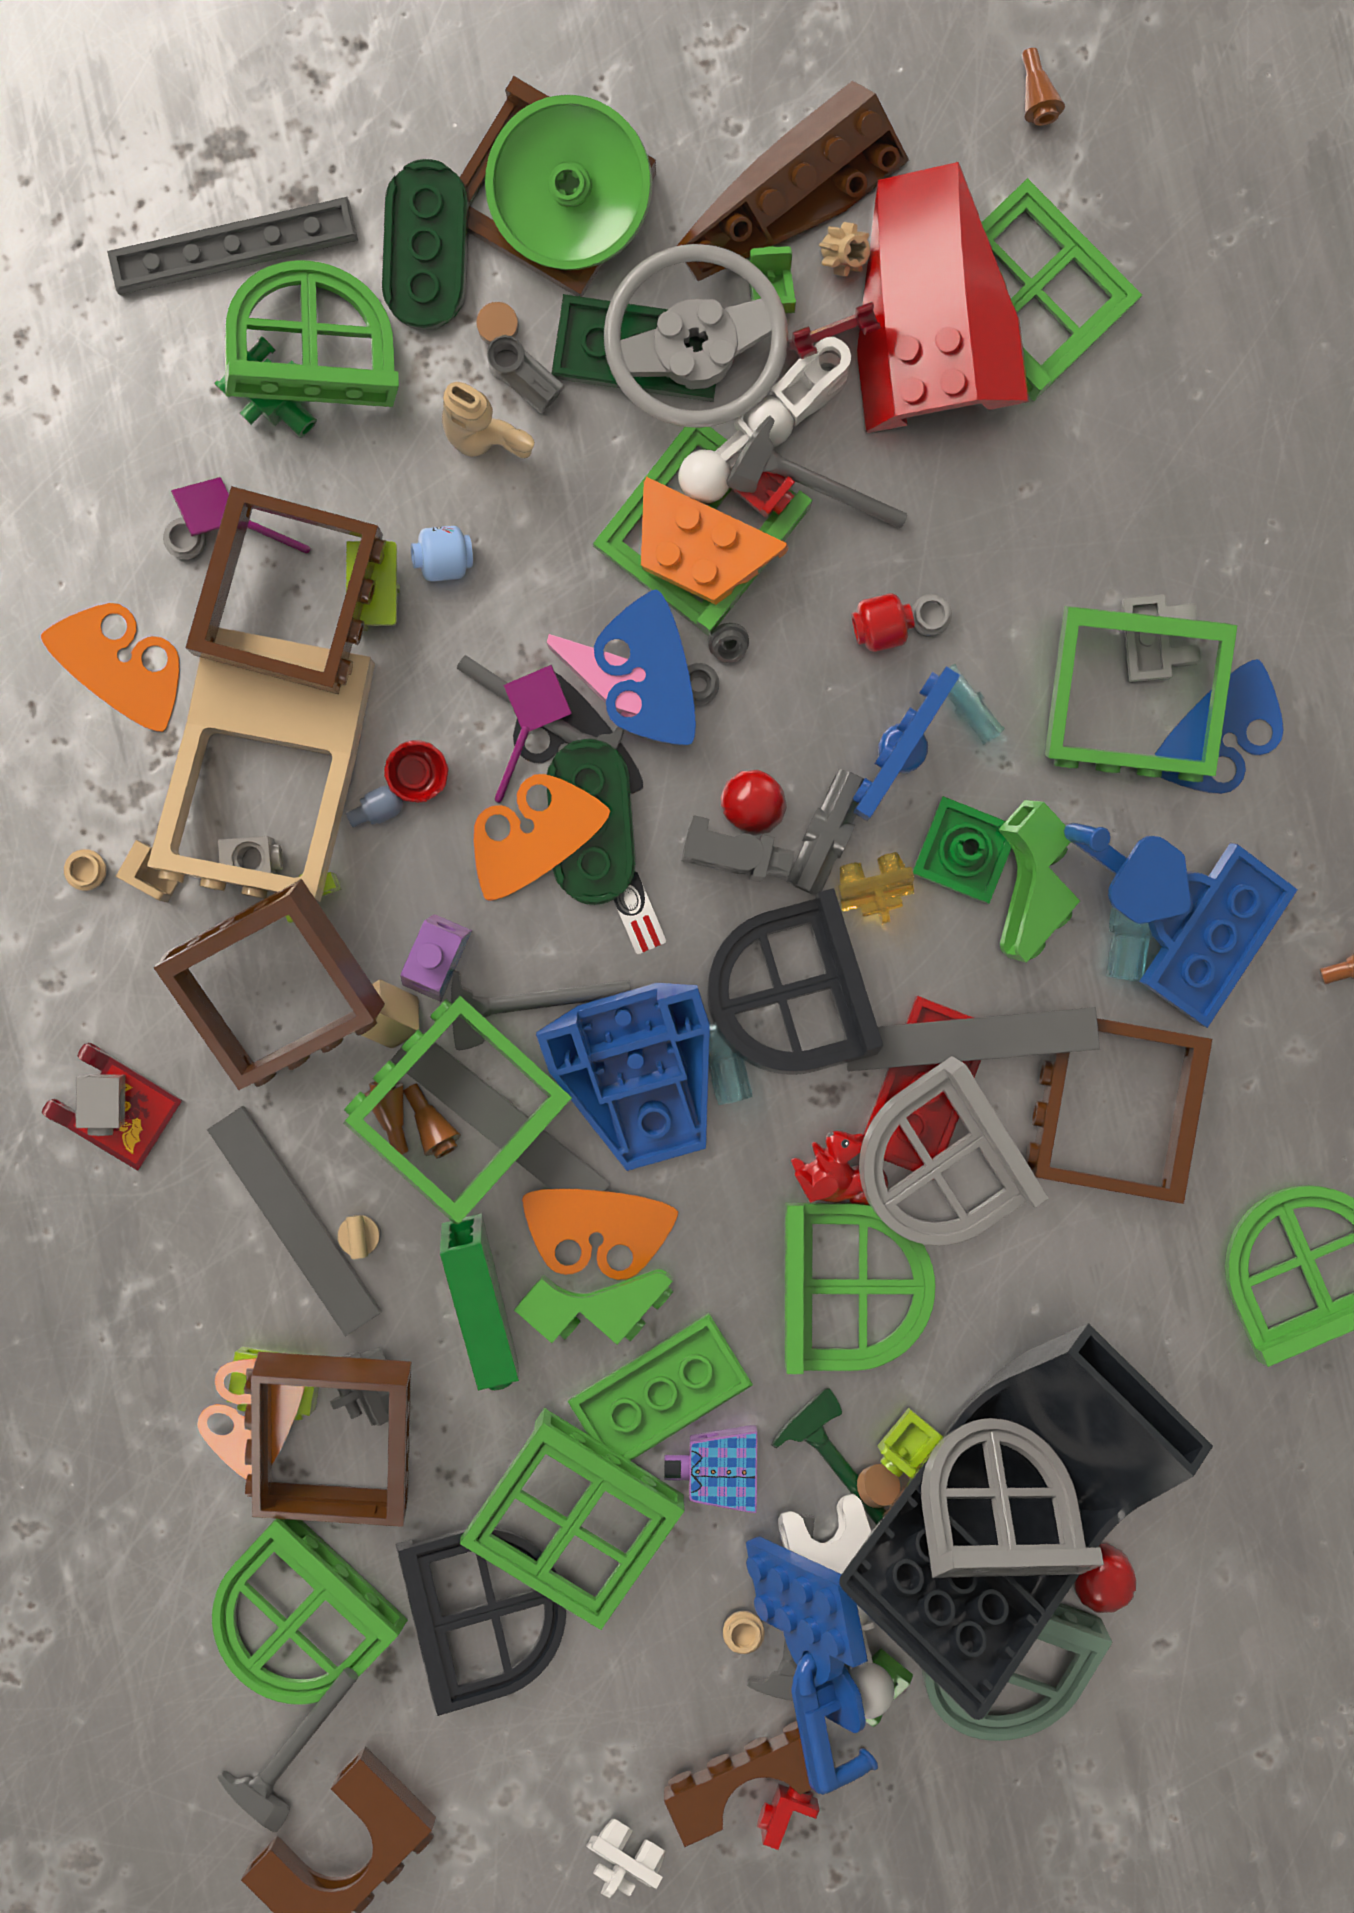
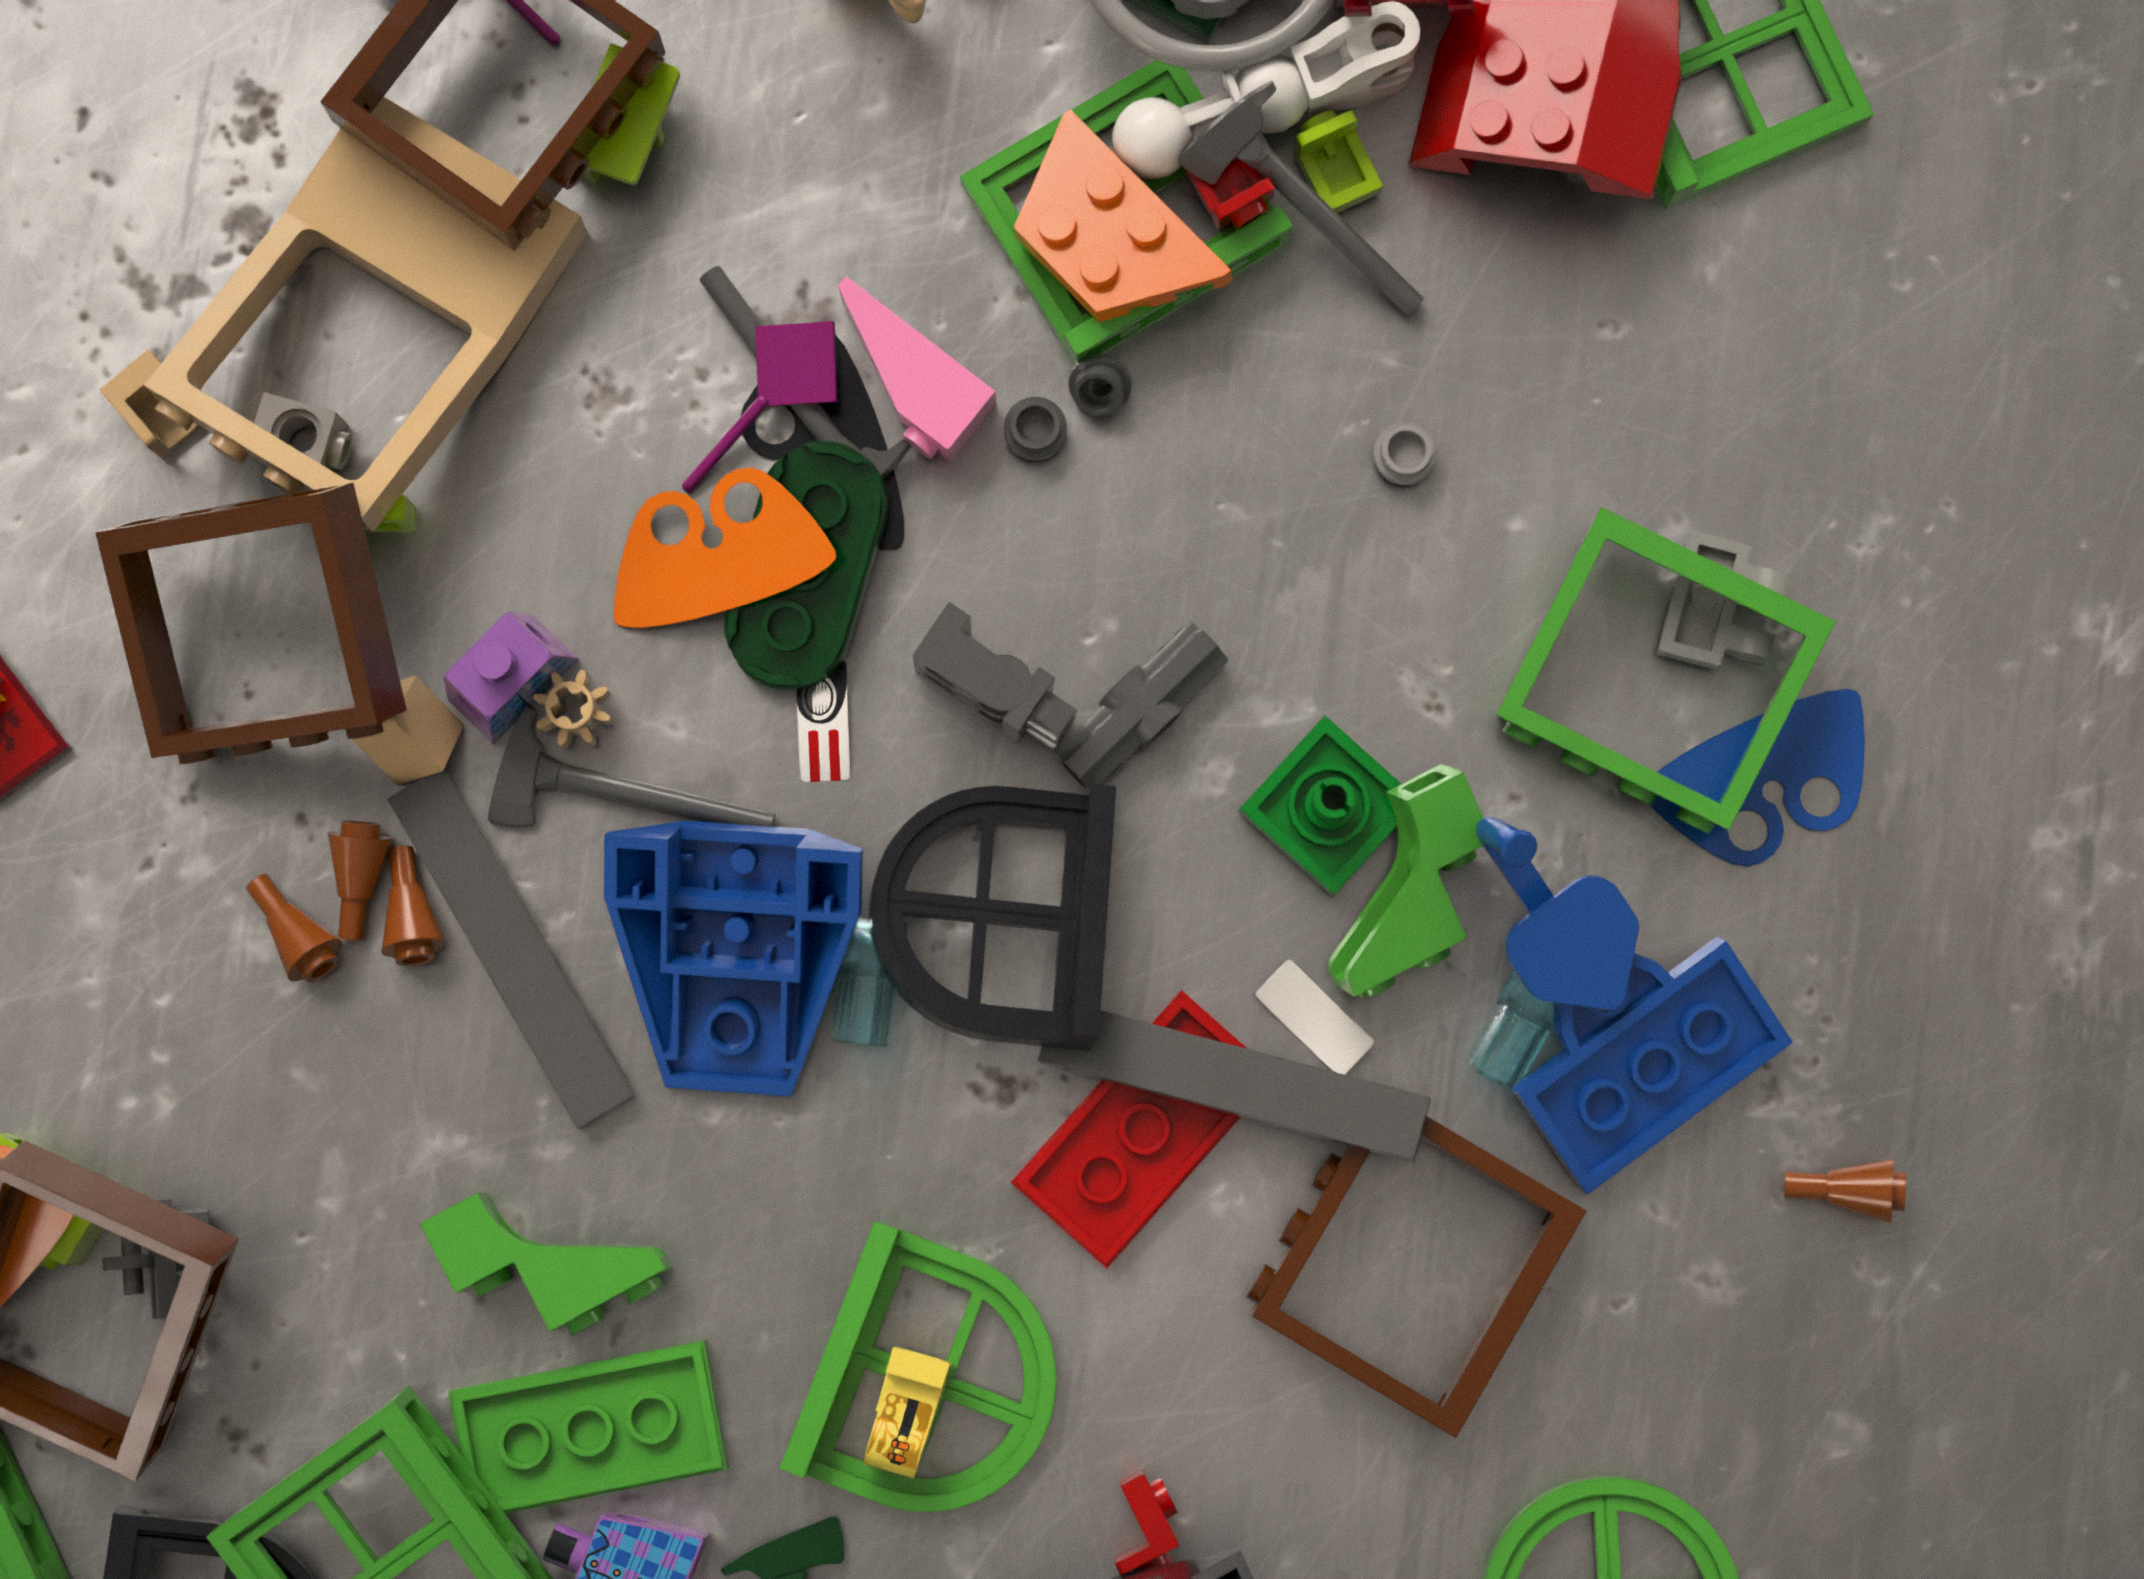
camera: 25 degrees right, 5 degrees down
orange piece [41,603,179,732] -> none
tan plate [64,849,107,891] -> none
dark grey tile [207,1106,382,1337] -> none
tan plate [338,1215,380,1259] -> none
bright green window [343,996,572,1225] -> none
sand blue cylinder [346,786,403,828] -> none
red hair [384,740,449,803] -> none
light blue head [411,526,473,581] -> none
green slope [440,1213,519,1391] -> none
orange piece [522,1189,678,1280] -> none
blue piece [594,590,696,745] -> none
red hair [721,770,787,835] -> none
red animal [791,1131,889,1205] -> none
clear yellow hips [838,852,914,925] -> none
red head [851,593,915,652] -> none
blue plate [852,666,960,821] -> none
light grey window [859,1056,1049,1246] -> none
clear light blue pin [939,664,1005,745] -> none
none -> dark orange cone [246,874,342,983]
none -> tan gear [533,669,614,749]
none -> light yellow leg [864,1346,953,1479]
none -> red bracket [1114,1469,1179,1575]
none -> white sticker [1256,959,1374,1075]
none -> lime bracket [1293,110,1383,213]

